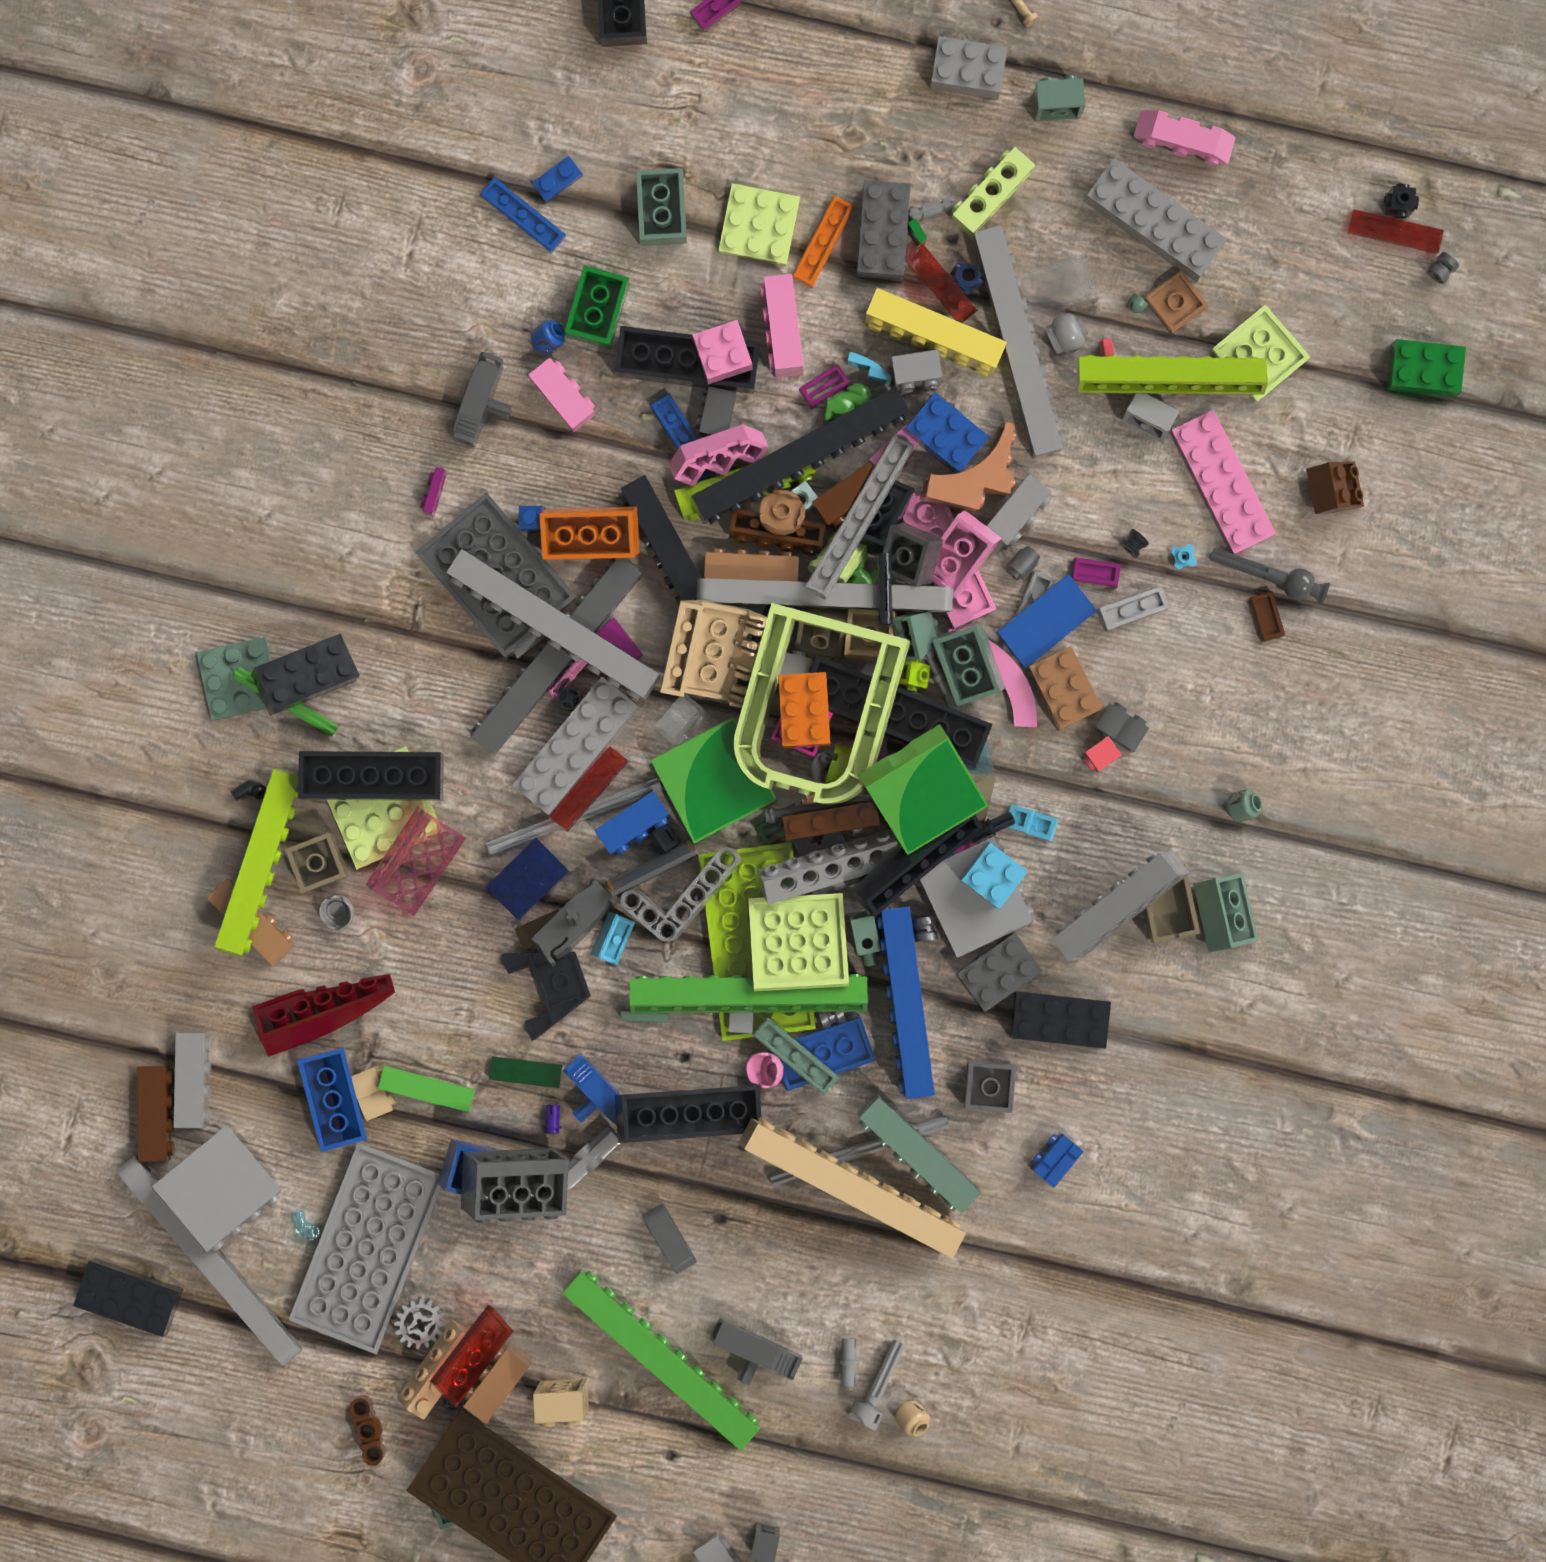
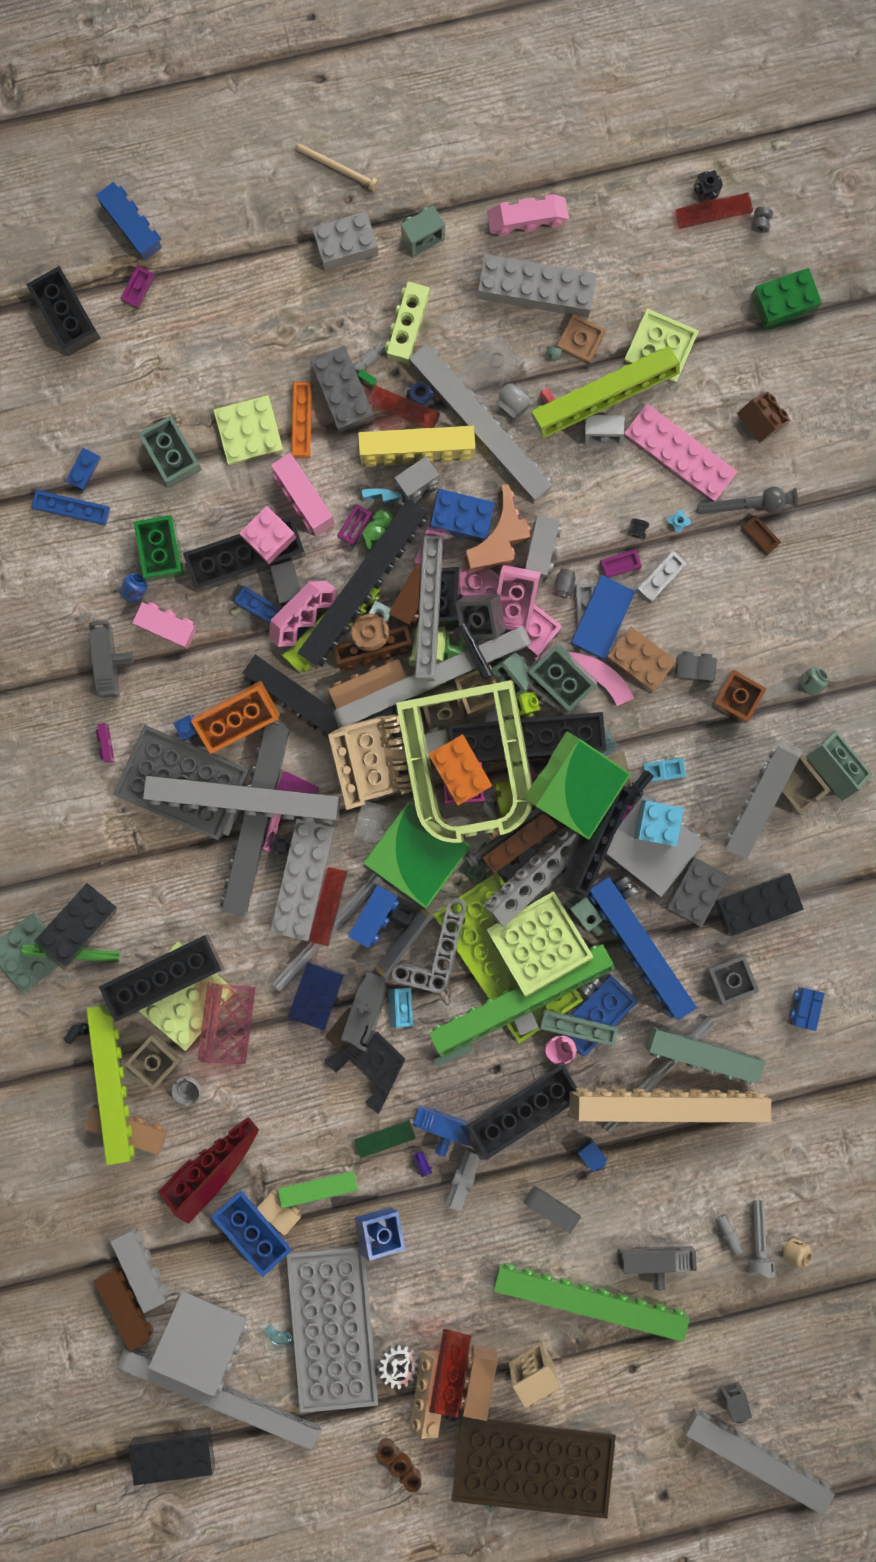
camera: 30 degrees left, 0 degrees up
dark grey brick [461,1148,569,1223] -> none
coral brick [1083,736,1122,773] -> none
none -> blue brick [577,1138,608,1172]
none -> dark orange brick [711,670,767,724]

